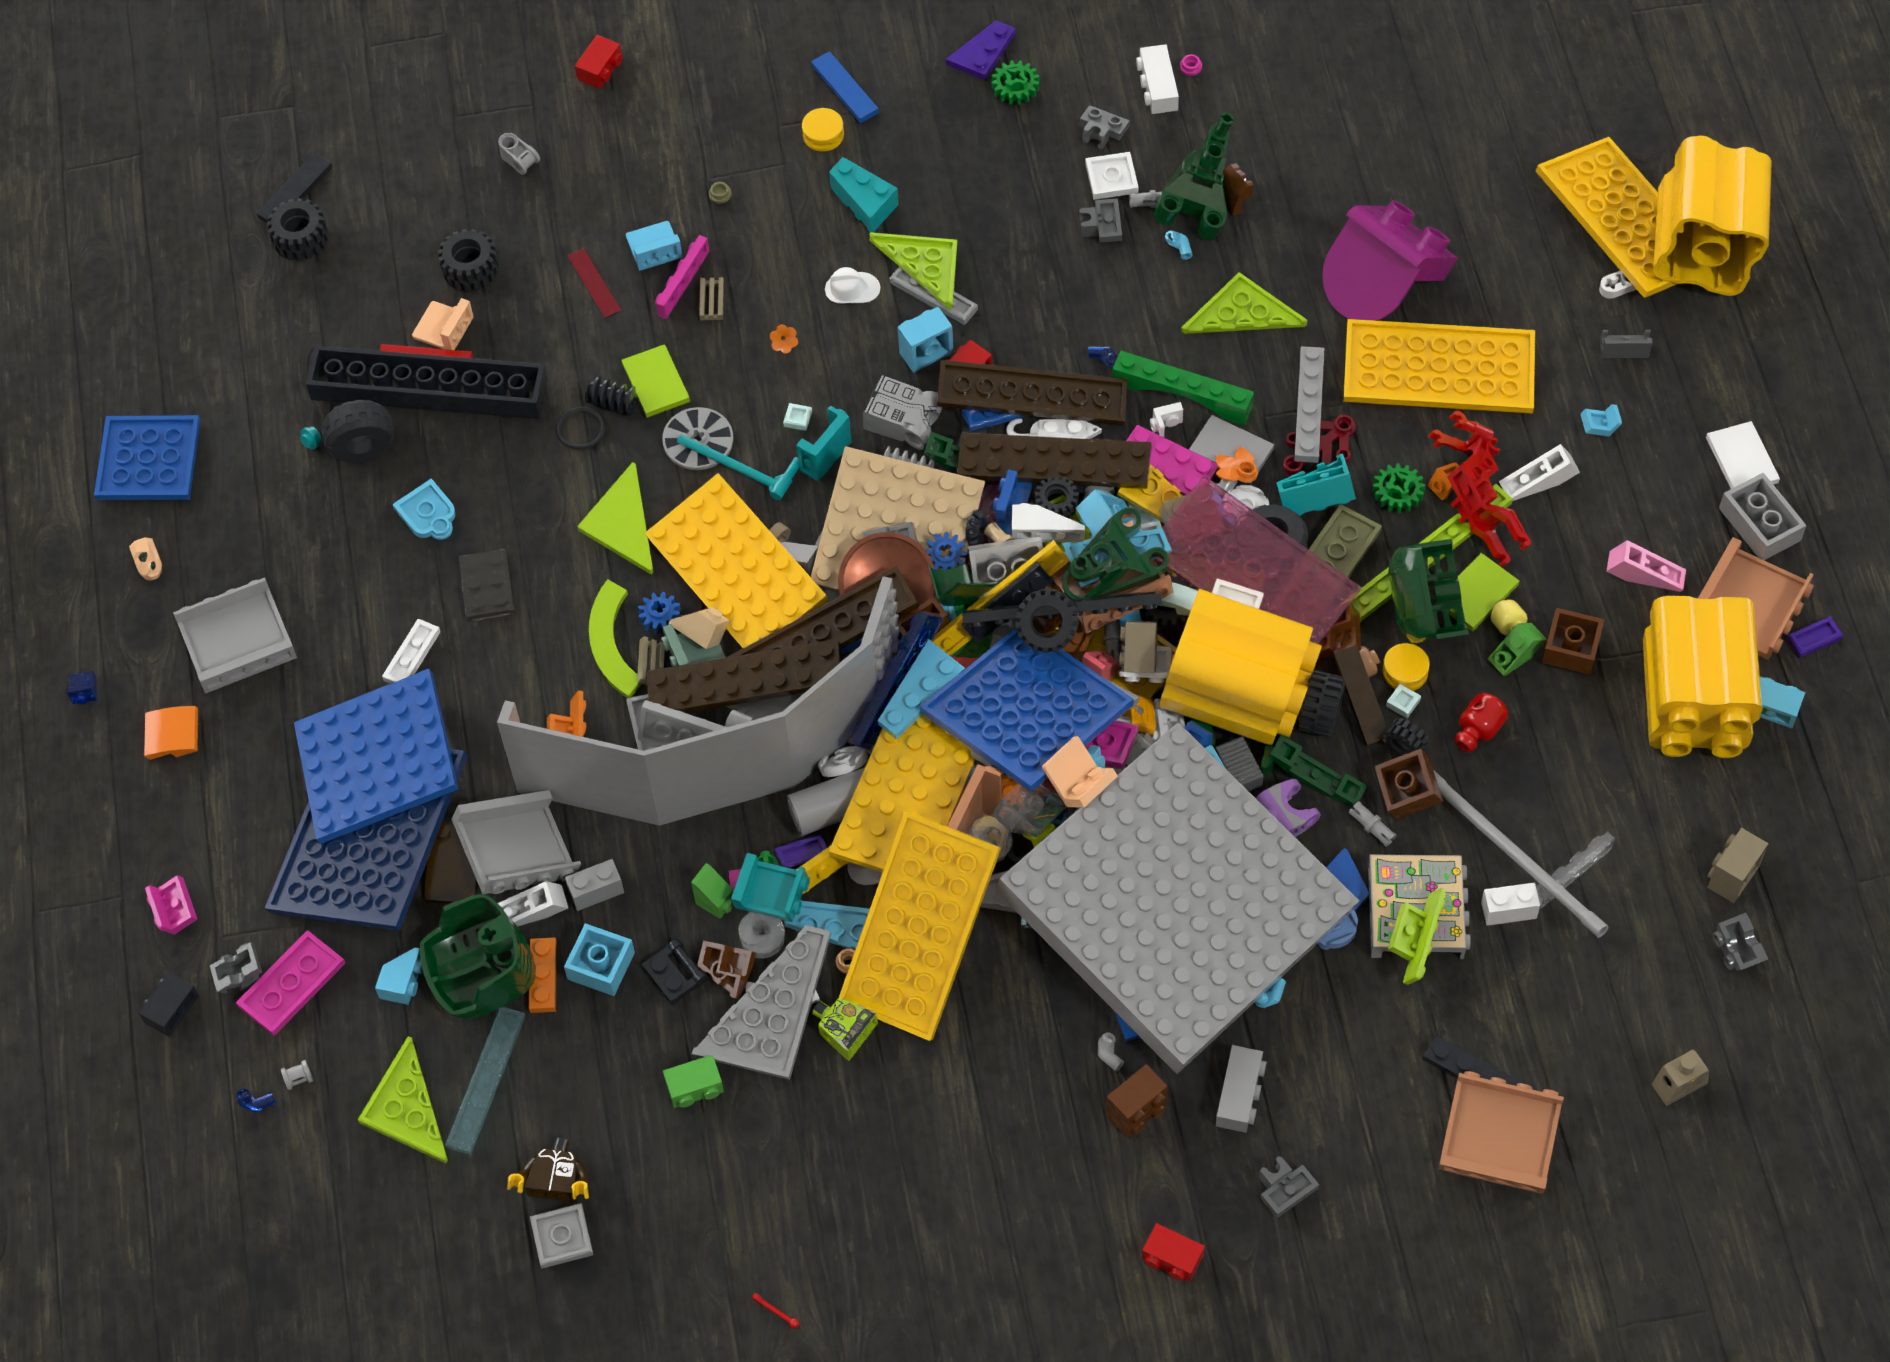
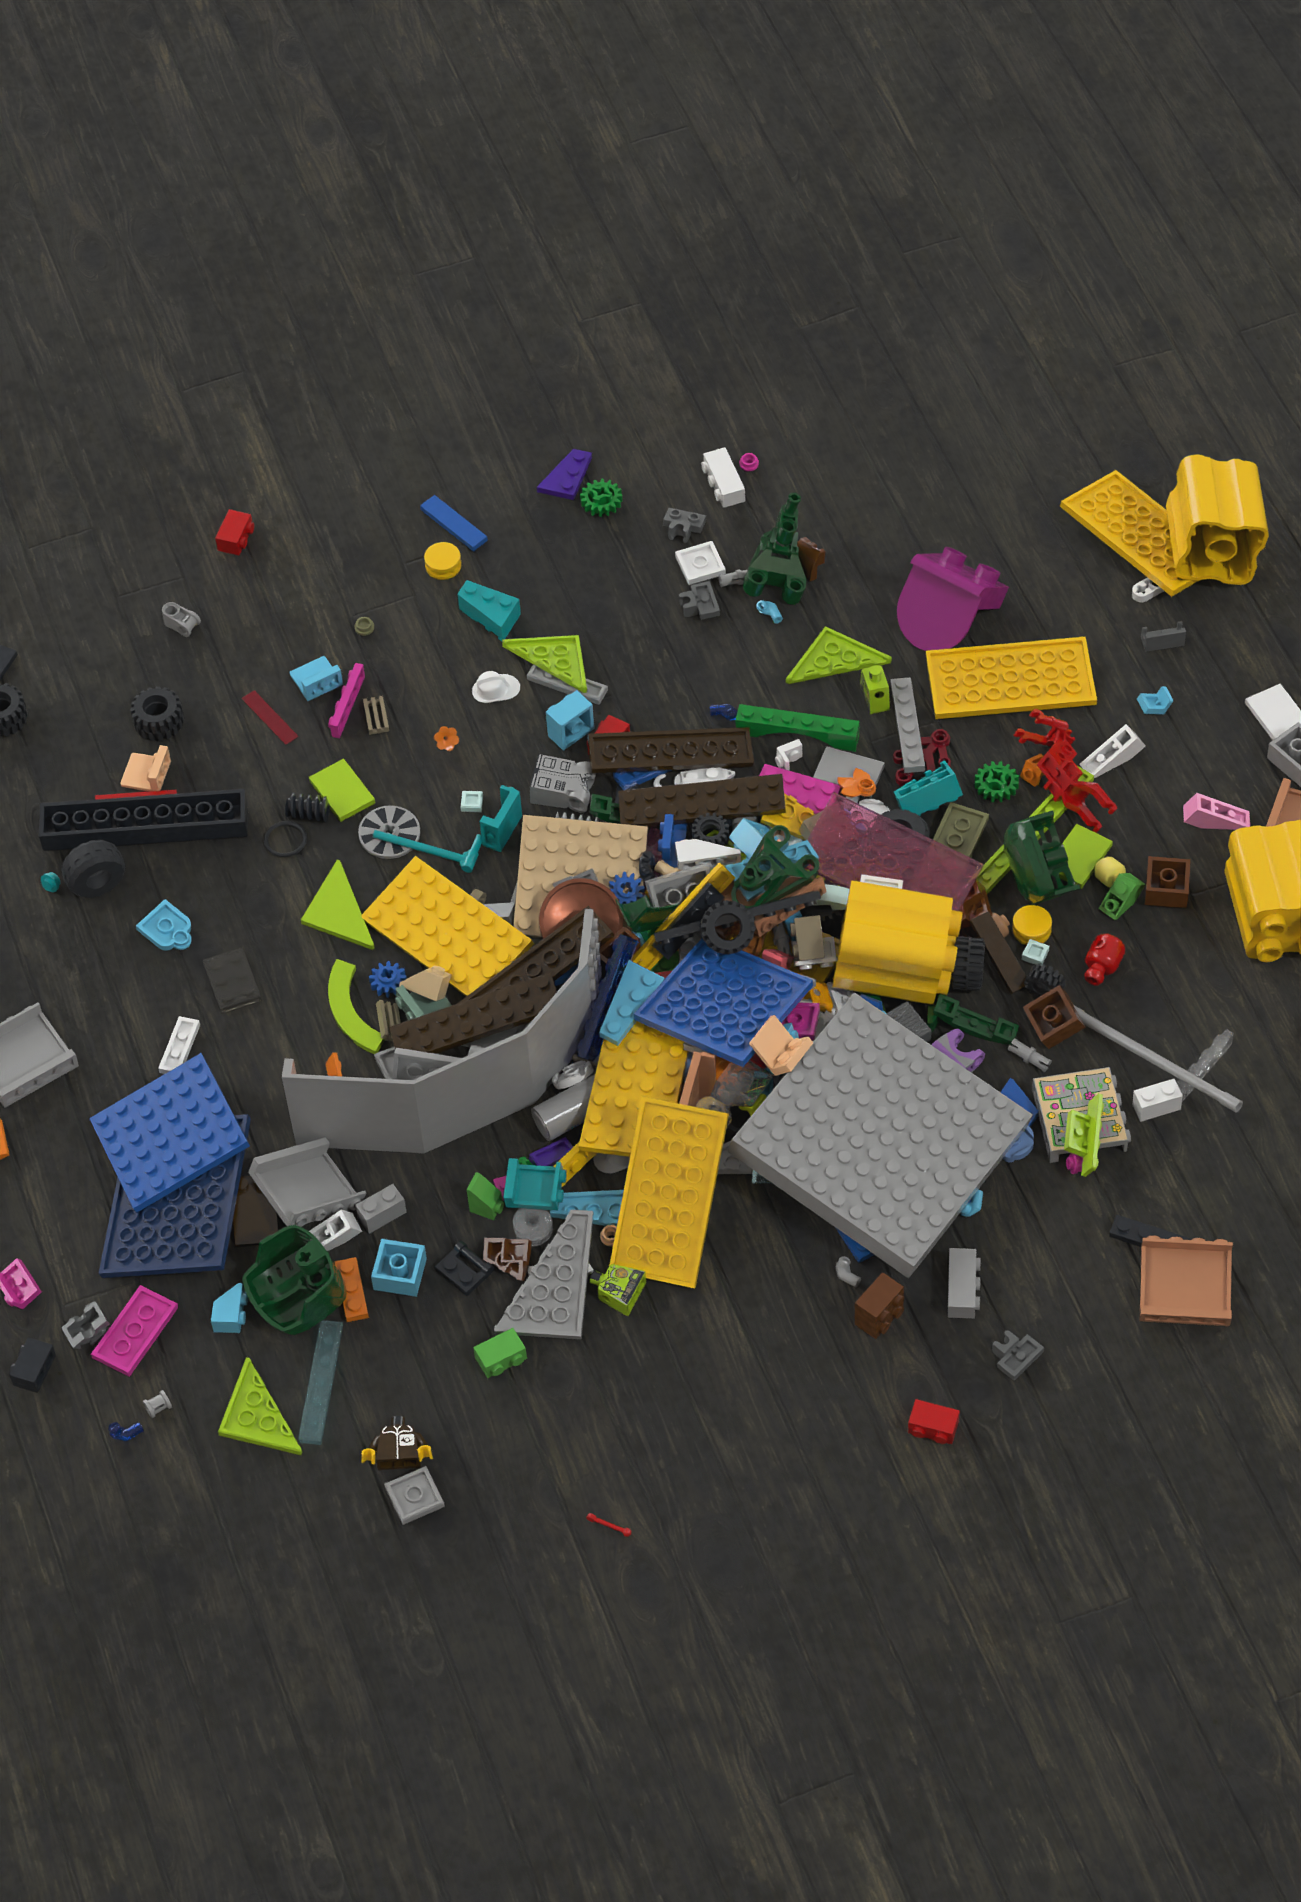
camera: 10 degrees left, 5 degrees down
none -> lime torso [860,665,890,714]
none -> dark pink plate [1066,1153,1083,1174]

